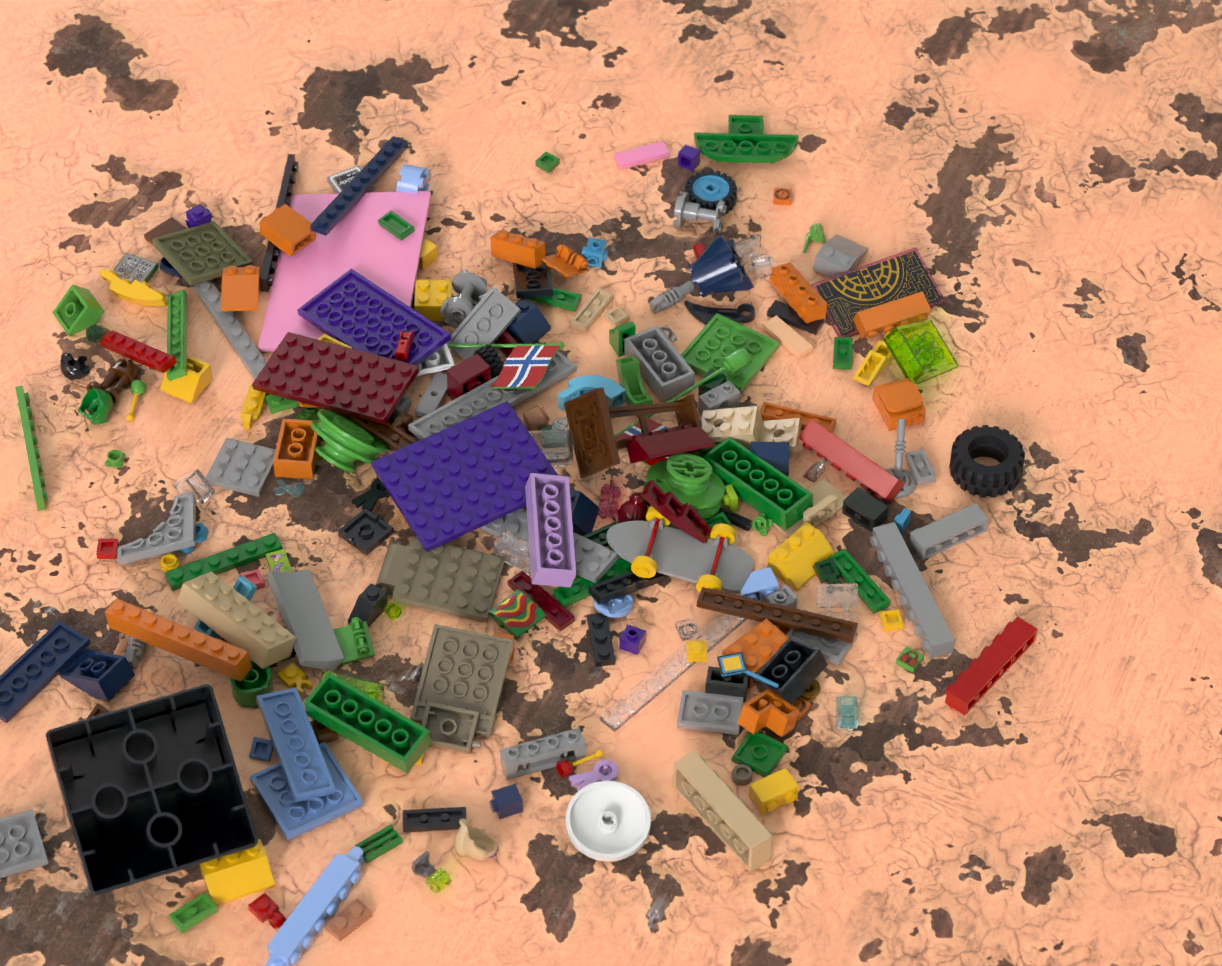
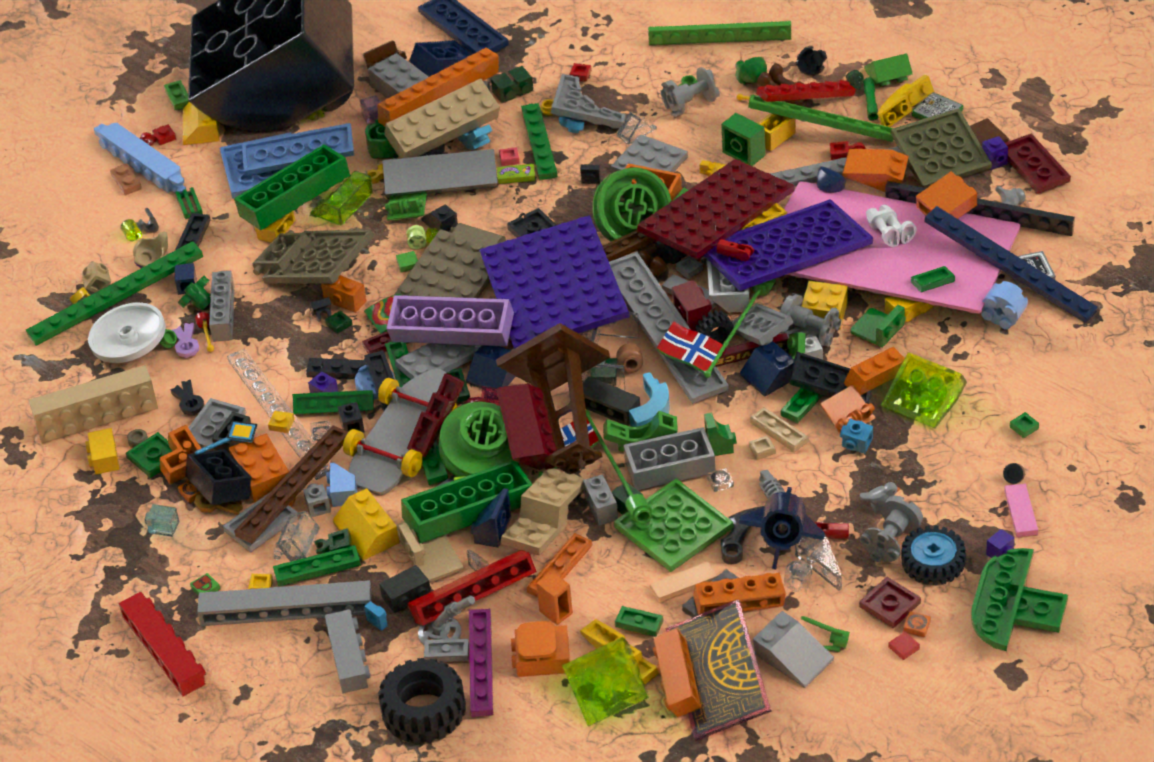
camera: 110 degrees right, 5 degrees down
none -> green plate [26,241,204,346]
none -> yellow tile [69,287,90,304]
none -> tan brick [81,261,111,293]
none -> black piece [170,379,205,415]
none -> green plant [178,275,211,311]
none -> green plate [292,390,374,414]
none -> black tile [310,297,331,322]
none -> dark green tile [325,310,353,334]
none -> black brick [337,402,365,433]
none -> light grey brick [368,53,428,98]
none -> bright green tile [396,251,418,272]
none -> yellowish green wheel [406,225,426,249]
none -> magenta plate [469,608,494,717]
none -> dark green piece [490,66,534,103]
none -> orange brick [536,571,573,625]
none -> black plate [580,164,601,184]
none -> light grey piece [660,67,720,117]
none -> green brick [721,113,765,166]
none -> dark blue piece [817,166,846,192]
none -> red plate [830,141,866,160]
none -> green bracket [850,305,906,348]
none -> dark red plate [859,577,921,629]
none -> light grey animal [860,482,900,514]
none -> green piece [863,77,879,120]
none -> white piece [866,204,917,247]
none -> clear neon green slope [881,352,967,429]
none -> red tile [888,632,920,660]
none -> light grey animal [995,186,1026,206]
none -> black tile [1003,463,1026,484]
none -> dark red plate [1005,133,1071,194]

